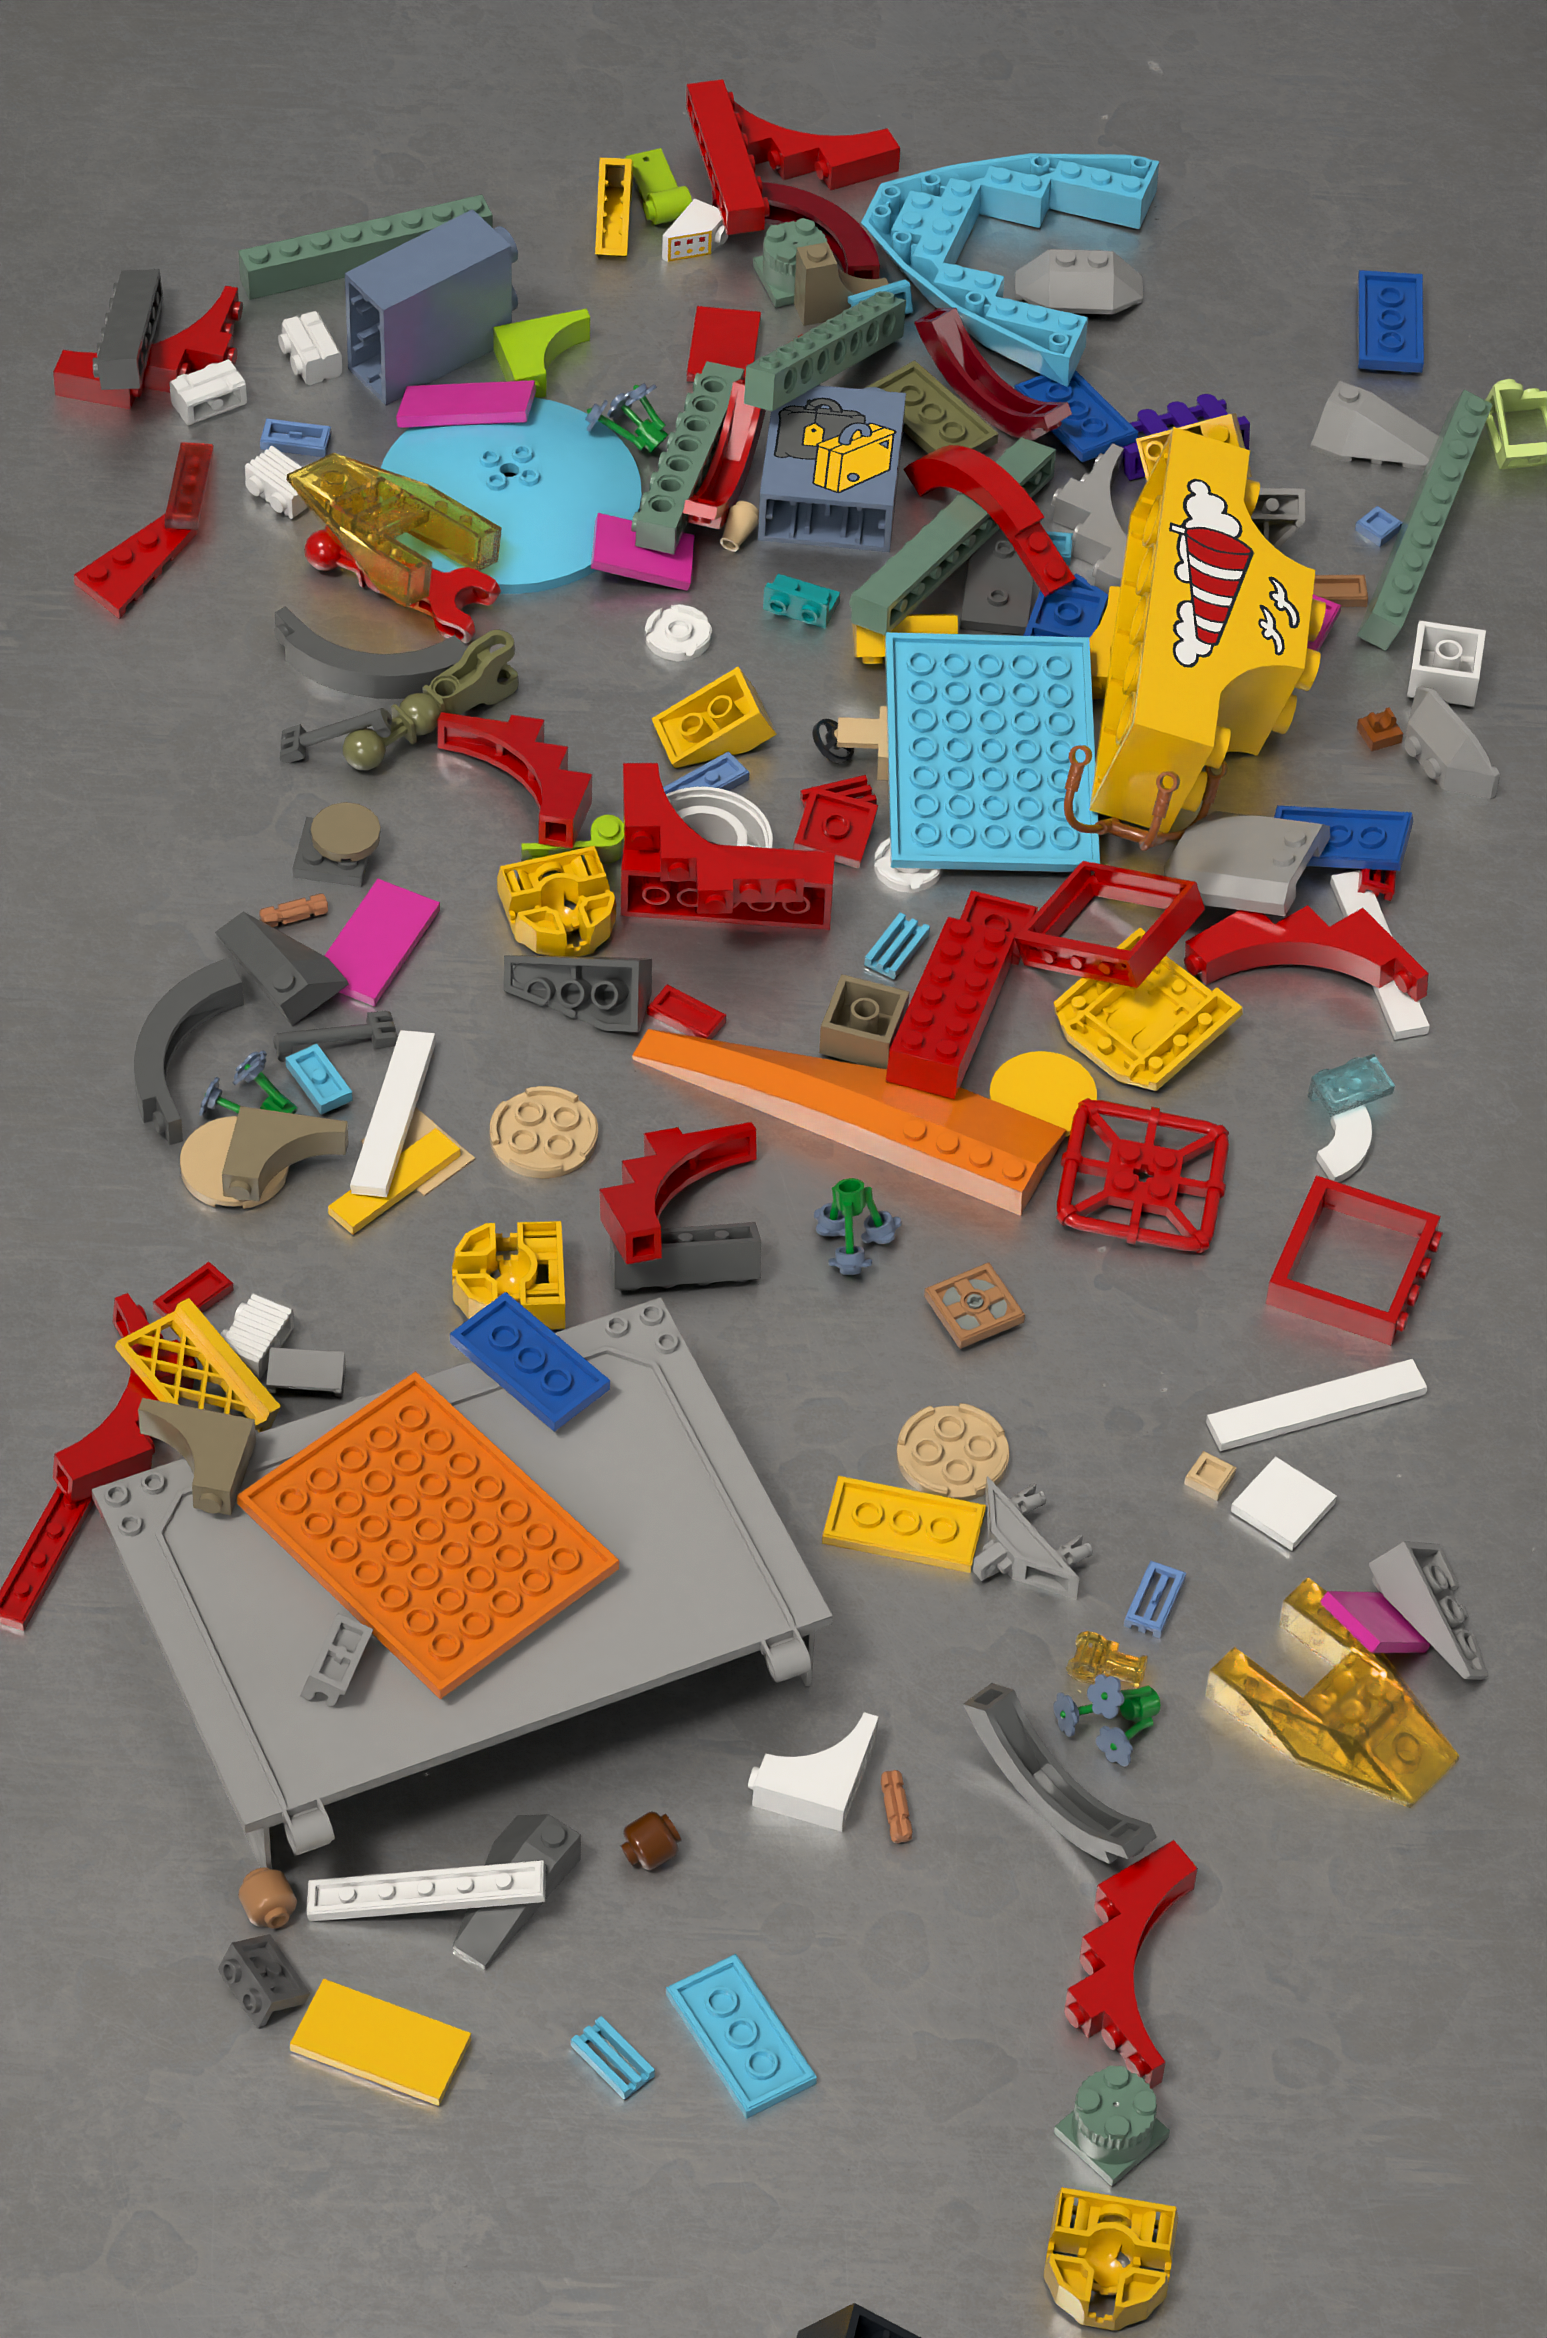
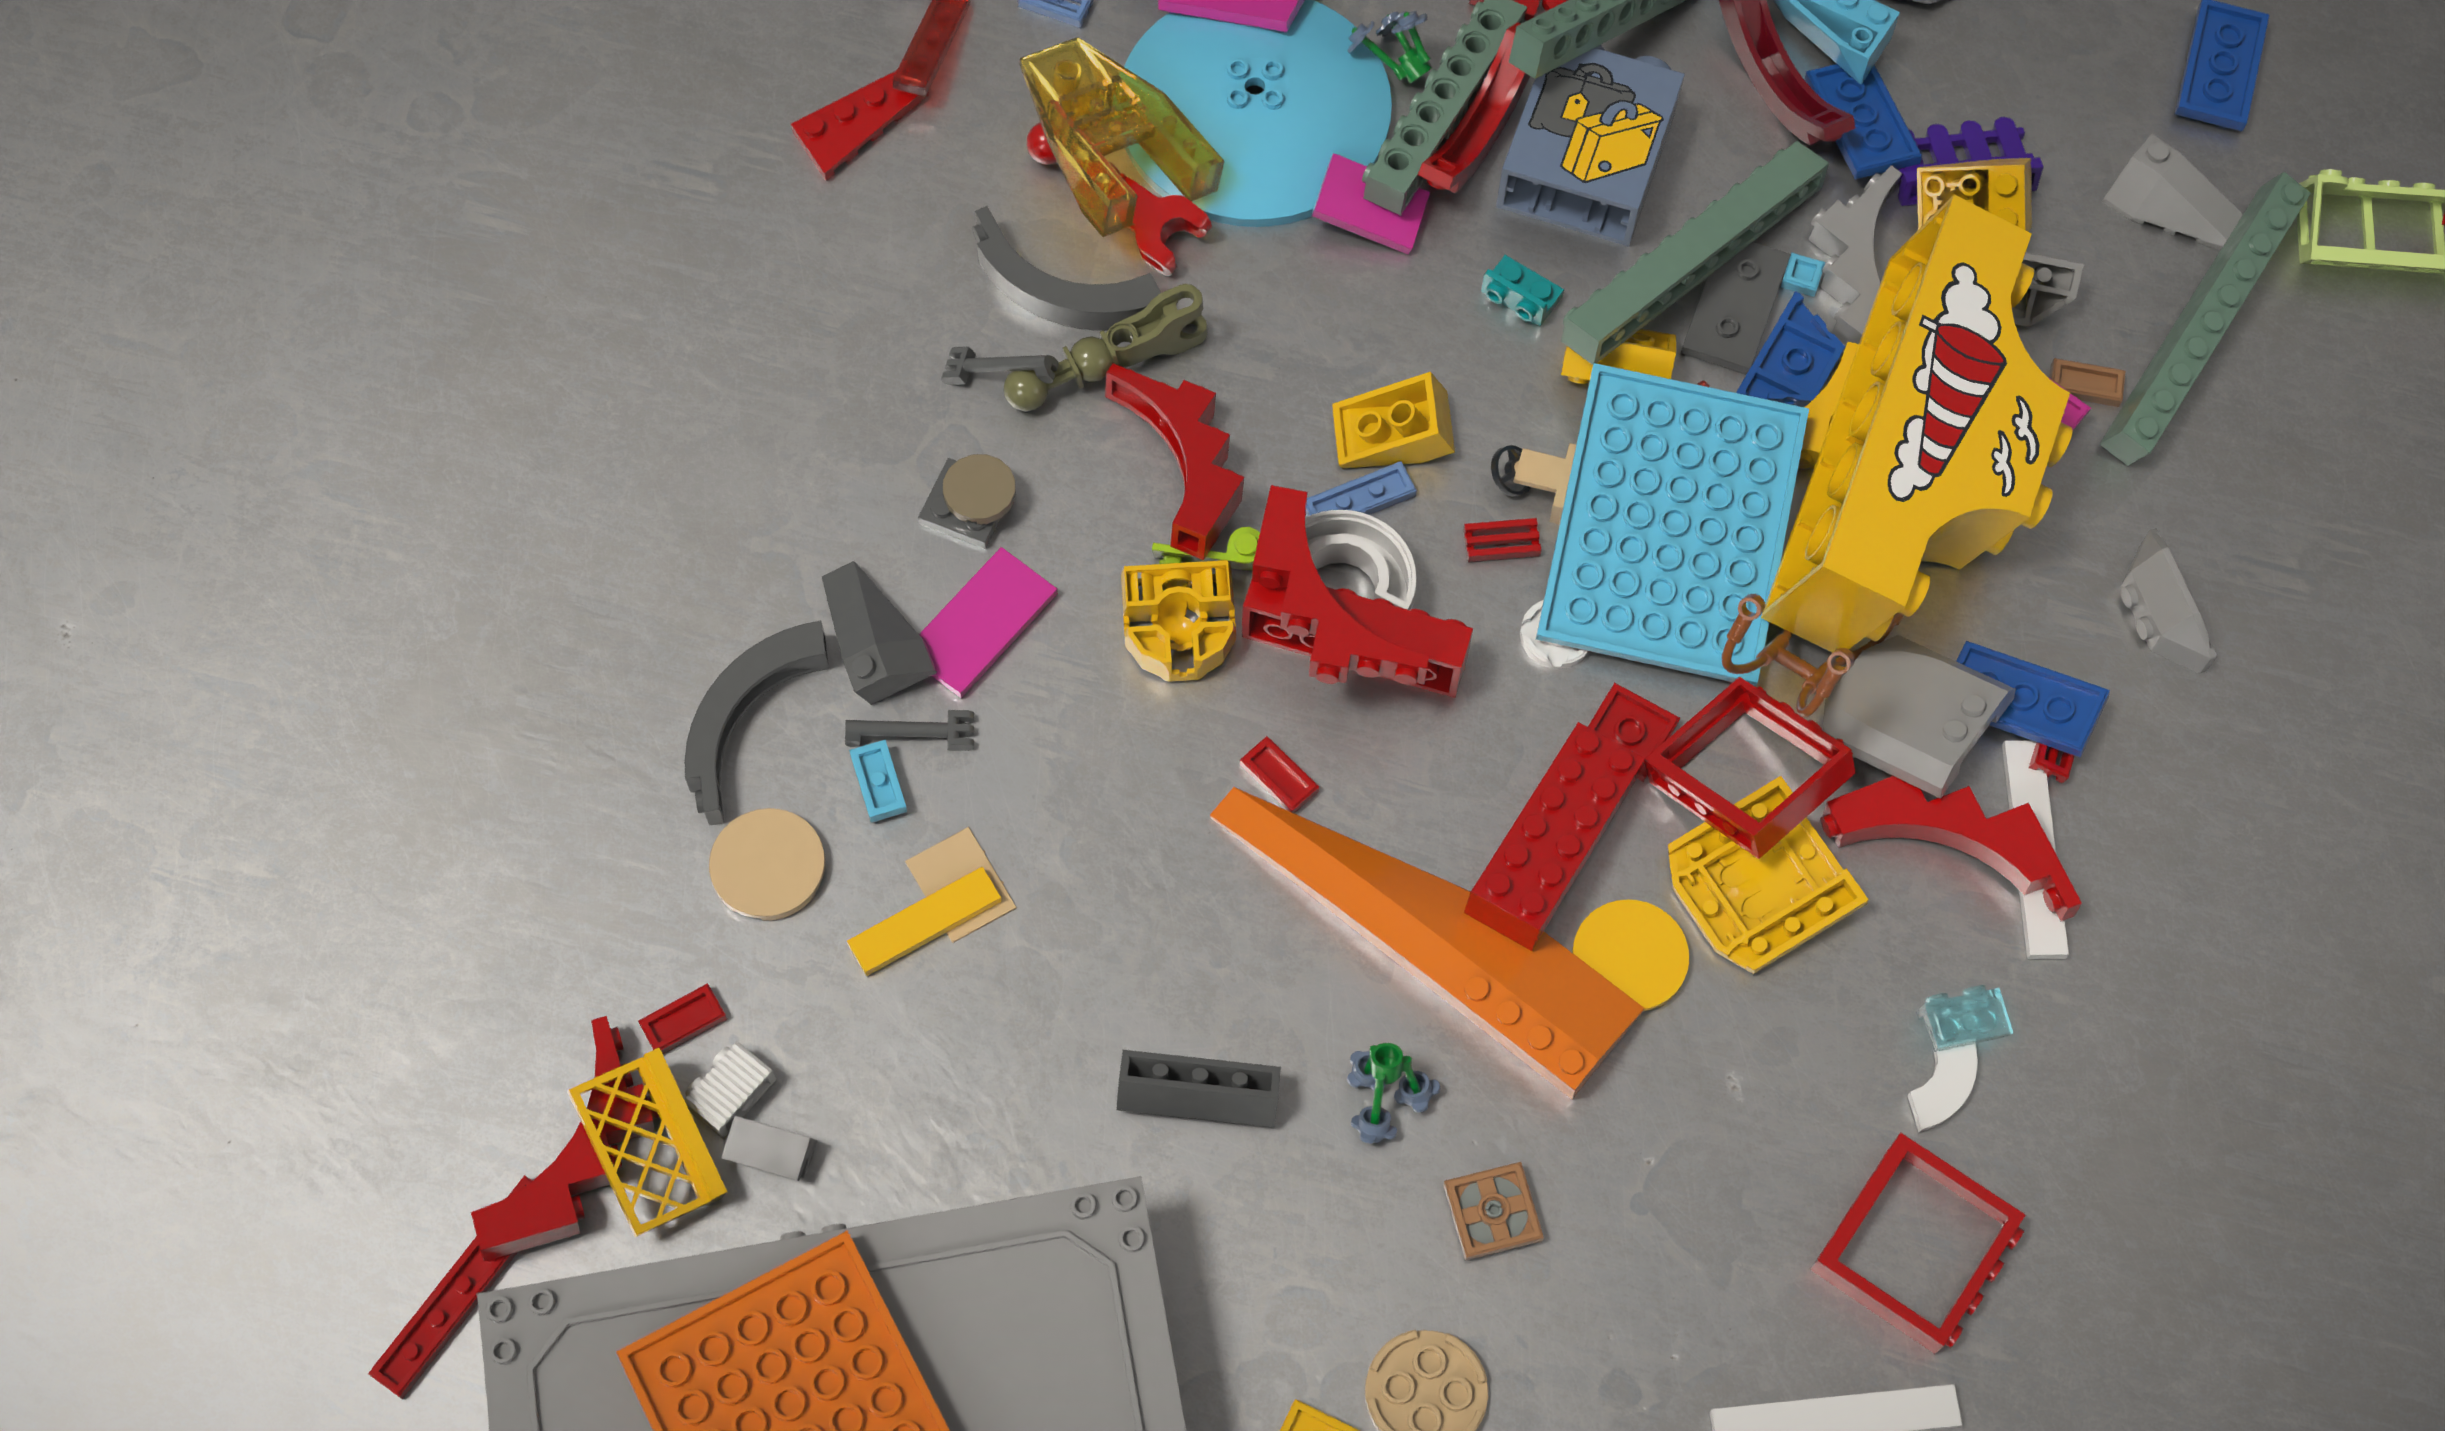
camera: 15 degrees right, 15 degrees up
dark tan arch [138,1398,256,1515] -> none
plant [199,1050,298,1117] -> none
dark tan arch [222,1106,349,1201] -> none
white brick [245,446,321,519] -> none
nougat axle [259,893,328,927] -> none
white tile [350,1030,436,1197] -> none
blue plate [450,1292,610,1432] -> none
yellow connector [452,1221,565,1329] -> none
tan tile [490,1086,598,1179] -> none
dark grey wedge [504,955,652,1032] -> none
red arch [599,1122,757,1265] -> none
white tile [645,604,712,662] -> none
tan cone [720,501,759,552] -> none
red tile [793,786,878,869] -> none
dark tan brick [819,974,909,1069] -> none
medium azure tile [864,913,930,980] -> none
olive plate [865,360,999,454] -> none
red arch [903,445,1076,597] -> none
red plate [1056,1098,1229,1253] -> none
medium blue tile [1355,506,1403,547] -> none
dark orange tile [1357,707,1403,752] -> none
white brick [1407,620,1486,707] -> none

